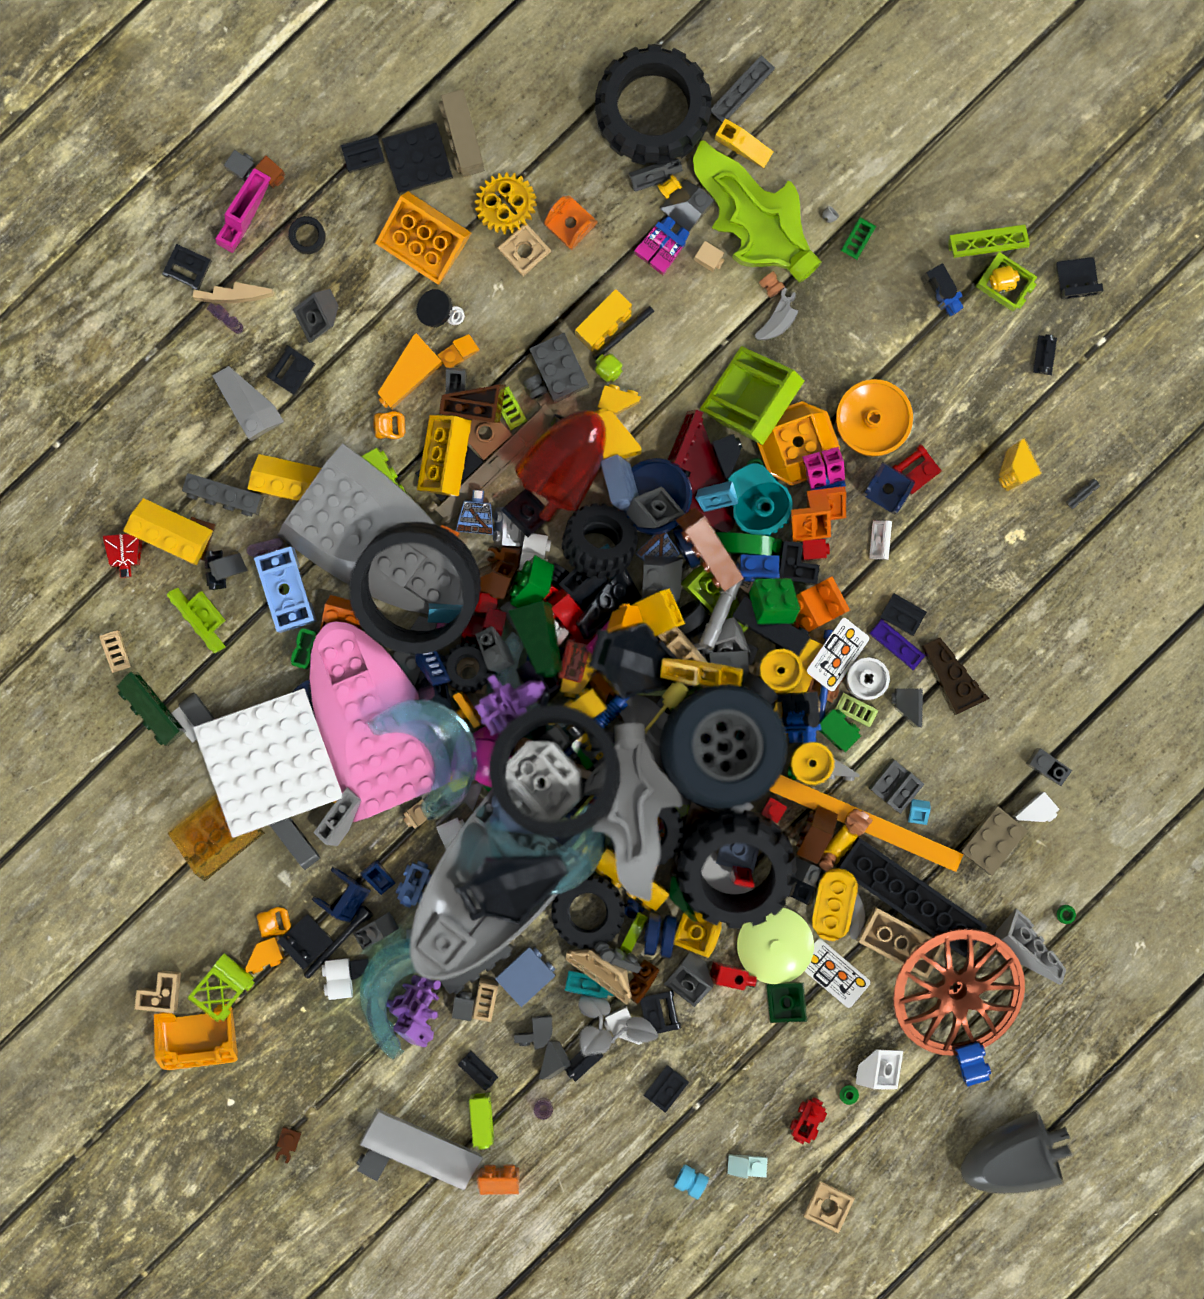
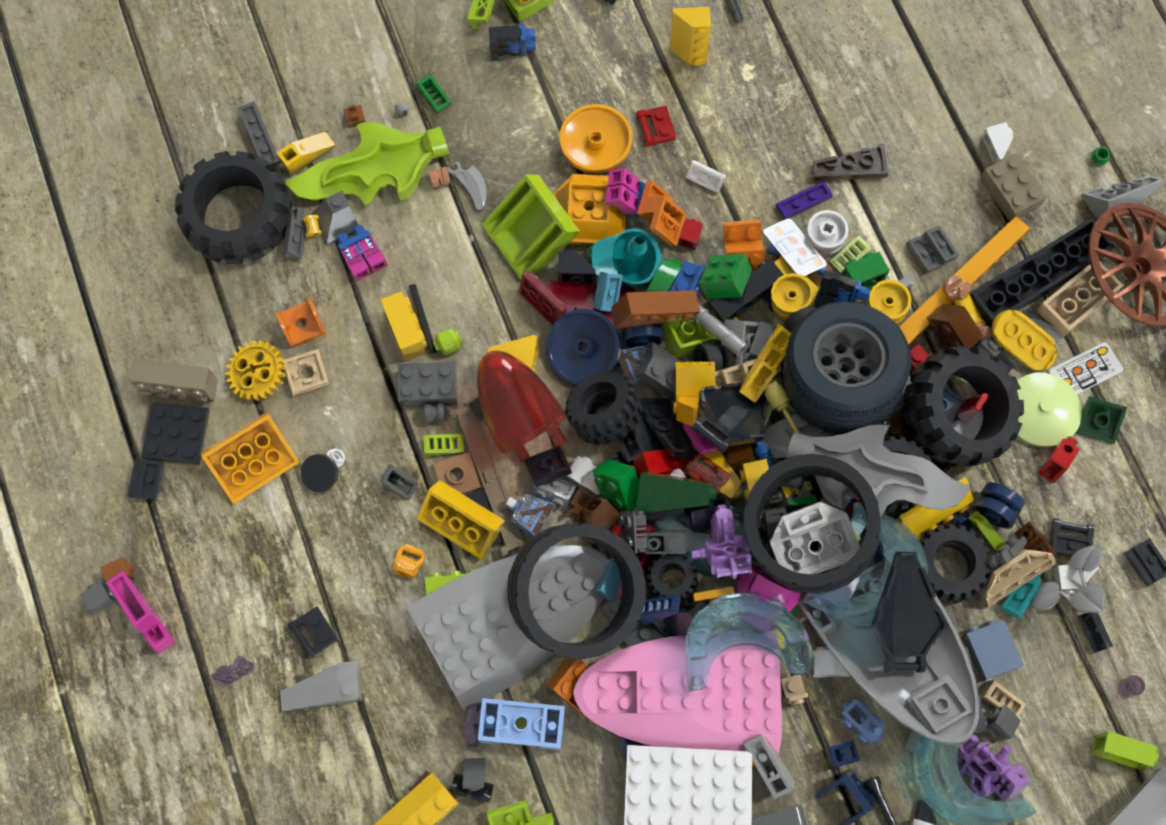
camera: 60 degrees left, 15 degrees down
black plate [163,244,212,290] -> none
dark grey brick [182,473,264,517] -> none
tan slope [193,282,275,303] -> none
yellow slope [248,454,322,502] -> none
black tyre [288,216,326,254] -> none
green brick [291,628,318,669] -> none
dark grey slope [293,289,339,343] -> none
dark grey slope [353,912,399,950] -> none
light orange slope [378,333,443,409] -> none
light orange slope [437,334,480,368] -> none
reddish brown wedge [439,384,505,423] -> none
black hinge [458,1051,498,1091] -> none
dark grey brick [514,1015,553,1050] -> none
dark grey slope [539,1041,572,1080] -> none
yellow slope [598,384,641,415] -> none
sand blue brick [600,455,639,513] -> none
dark grey slope [627,487,685,528] -> none
dark grey slope [664,951,714,1007] -> none
dark green slope [669,876,697,922] -> none
yellow slope [674,912,722,958] -> none
tan brick [694,241,725,272] -> none
black brick [779,541,820,585] -> none
dark blue hose [862,462,915,515] -> none
black plate [879,593,927,636] -> none
dark grey slope [891,688,923,727] -> none
medium azure slope [908,799,931,825] -> none
dark grey slope [1026,748,1072,786] -> none
none -> dark orange tile [344,105,365,128]
none -> dark grey hinge [618,511,647,553]

